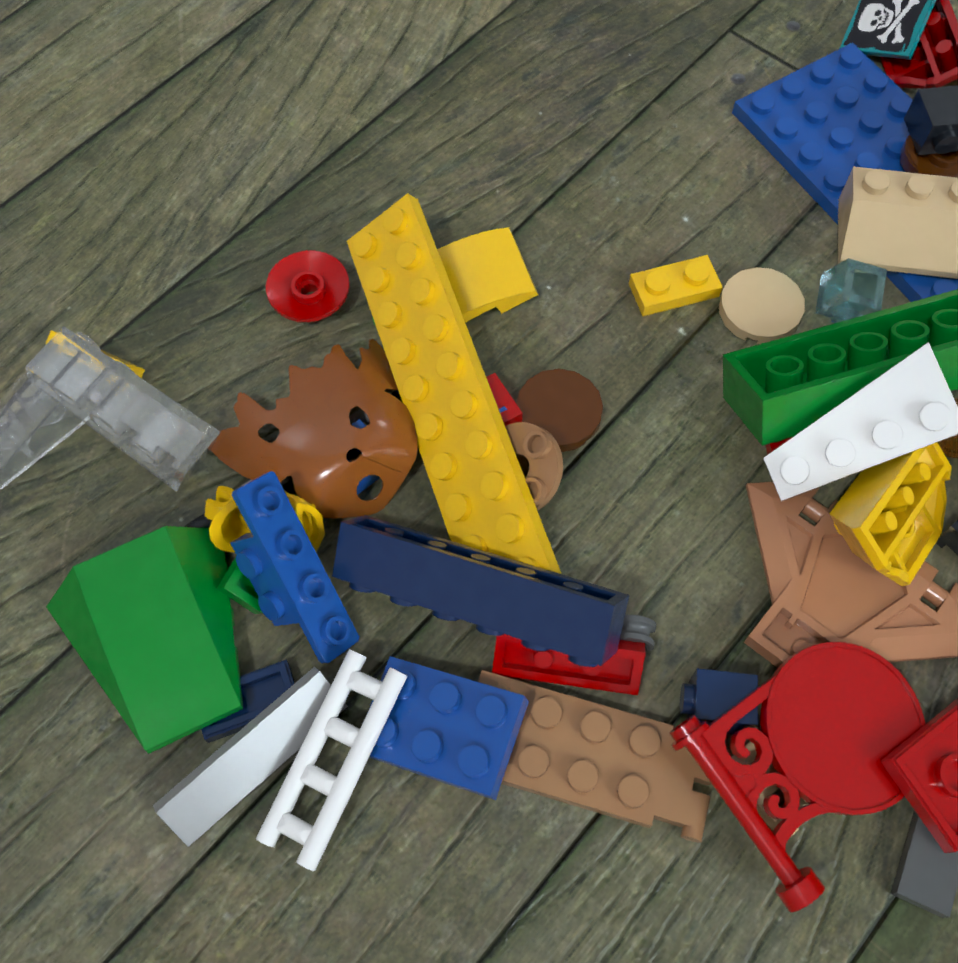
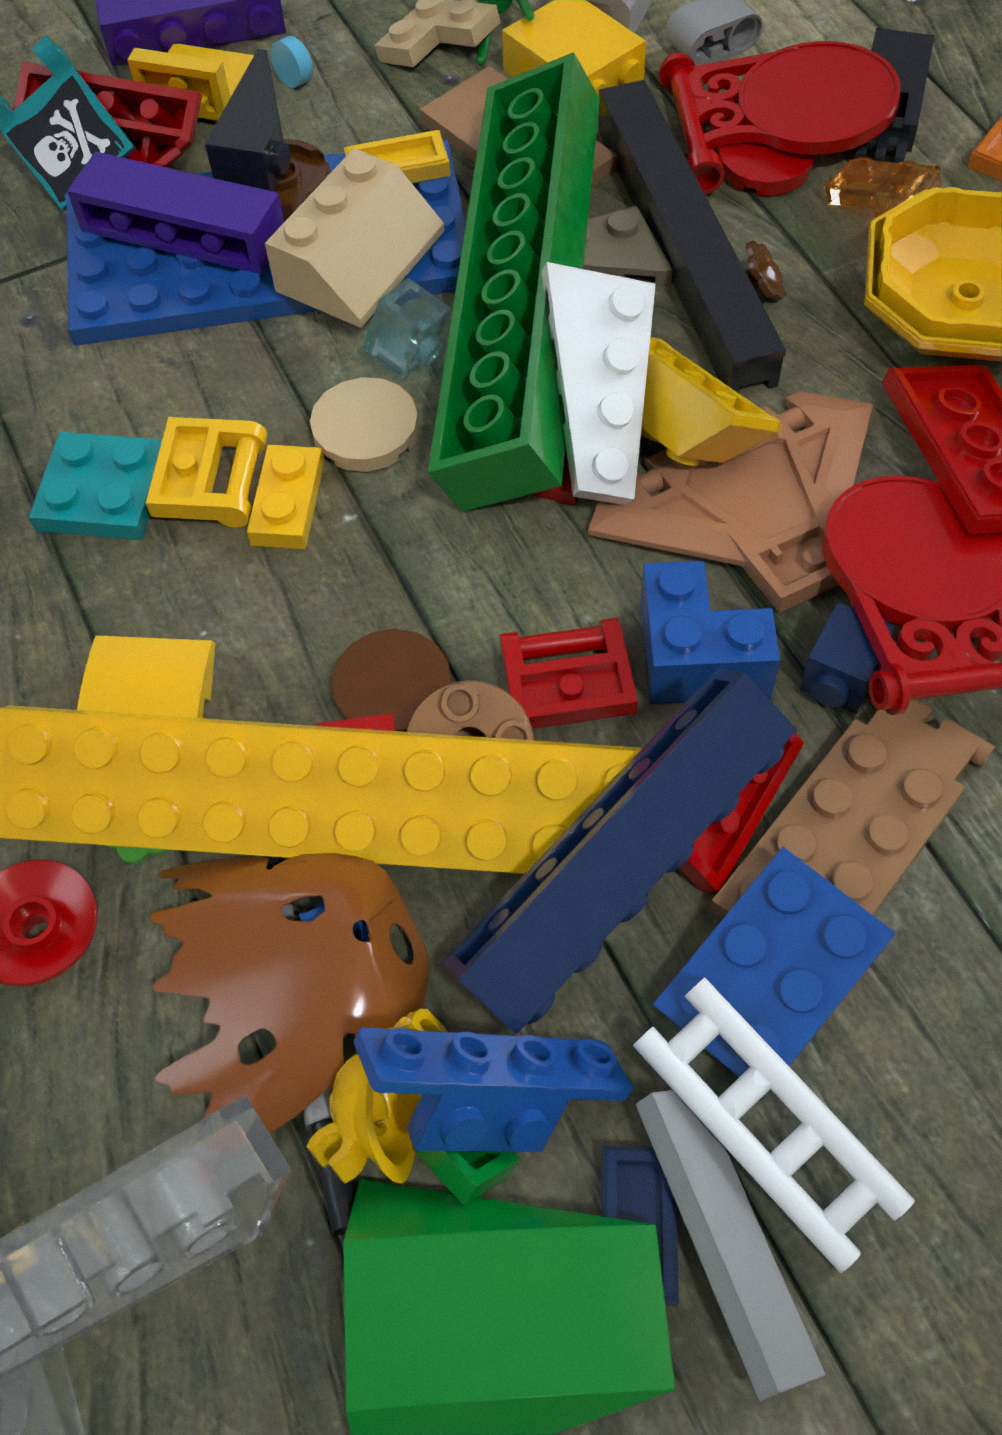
camera: 65 degrees left, 5 degrees down
none -> teal plate [28,432,162,540]
none -> dark purple brick [67,151,284,274]
none -> yellow plate [146,417,267,528]
none -> red plate [499,617,638,729]
none -> blue brick [640,561,780,705]

